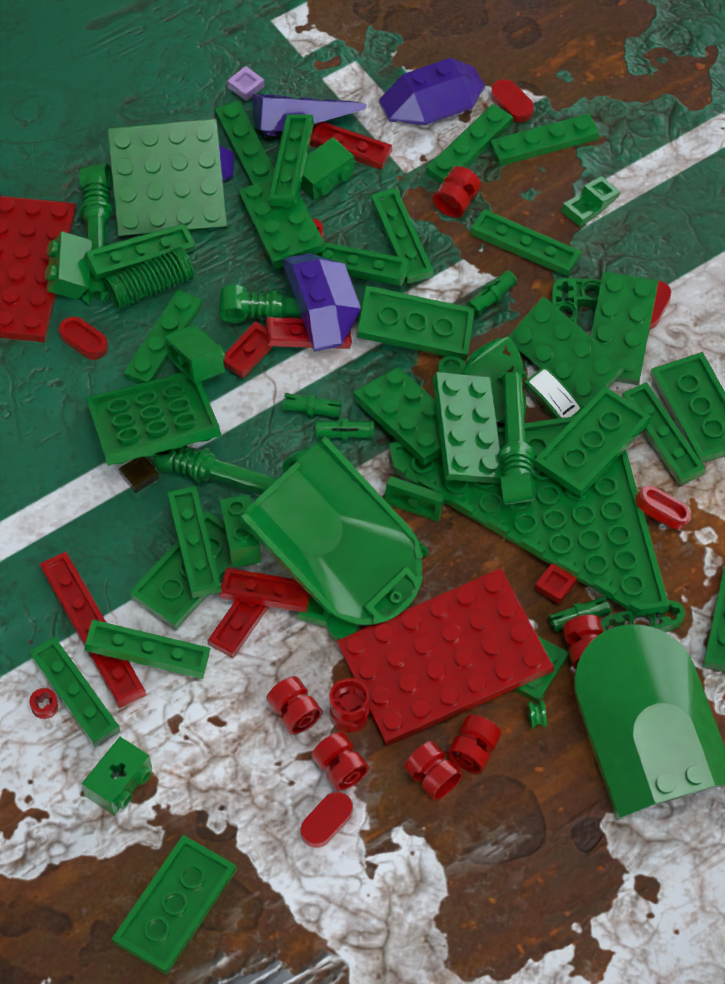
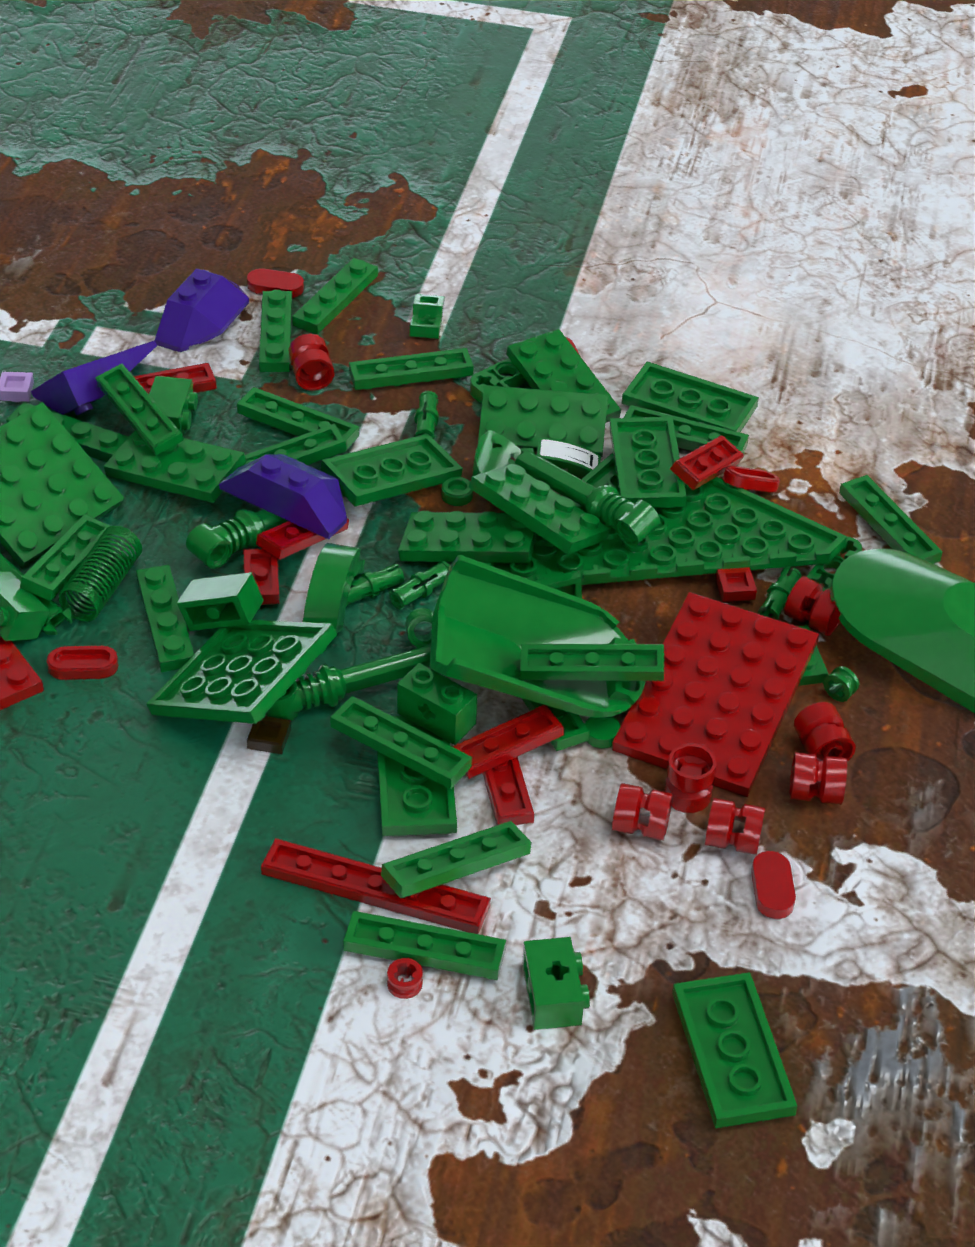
camera: 45 degrees left, 15 degrees down
none -> green arch [303,543,365,633]
none -> green plate [520,644,664,681]
none -> red tile [670,435,744,490]

